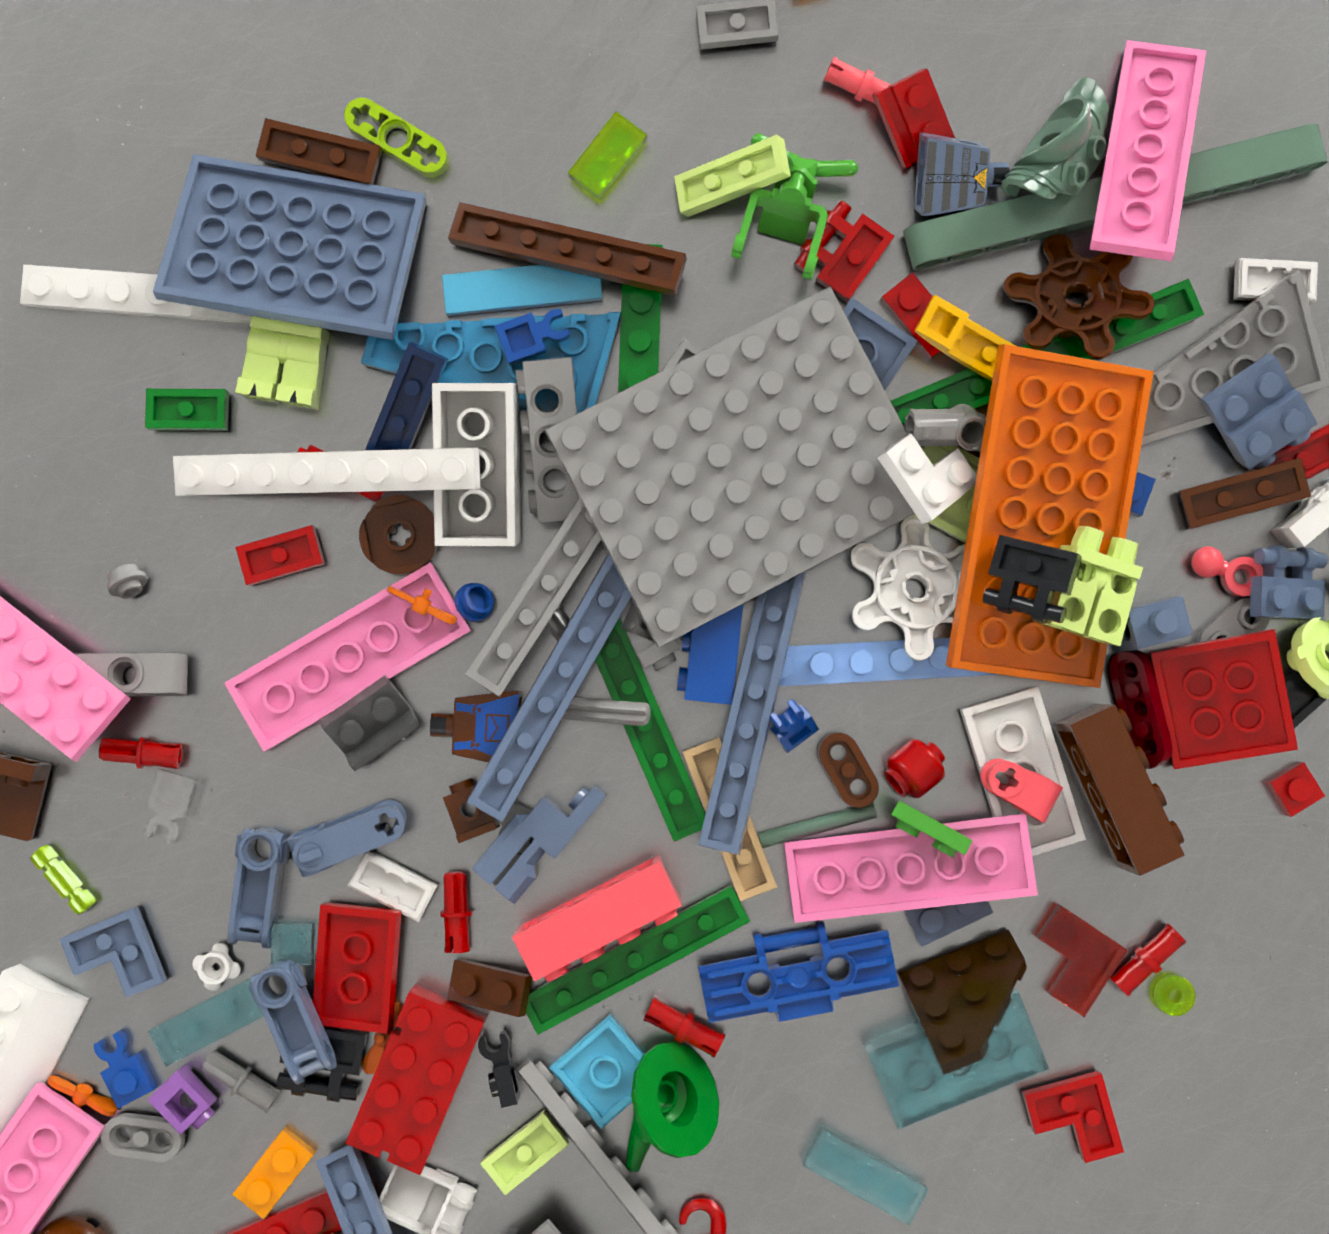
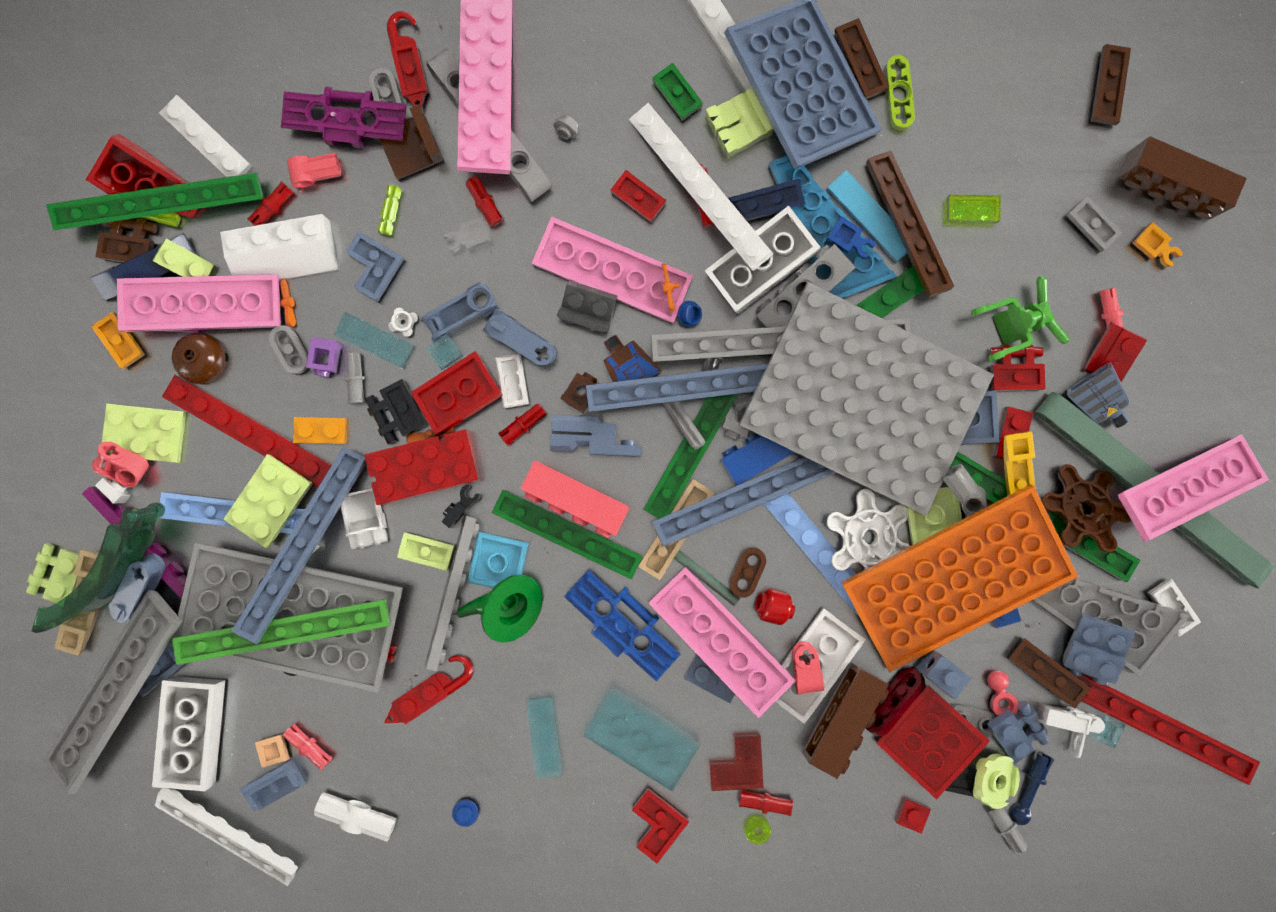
camera: 55 degrees right, 0 degrees up
blue plate [94,1030,158,1109] -> none
sand blue piece [248,960,337,1084] -> none
reddish brown plate [359,495,438,575] -> none
reddish brown plate [447,959,532,1017] -> none
red pin [643,997,726,1058] -> none
yellowish green plate [674,134,791,217] -> none
blue plate [770,699,819,753] -> none
white plate [877,434,977,524] -> none
bright green plate [891,801,973,858] -> none
dark brown plate [898,929,1027,1075] -> none
black plate [983,535,1082,623] -> none
sand green piece [1000,77,1109,199] -> none
yellowish green hips [1035,526,1143,646] -> none

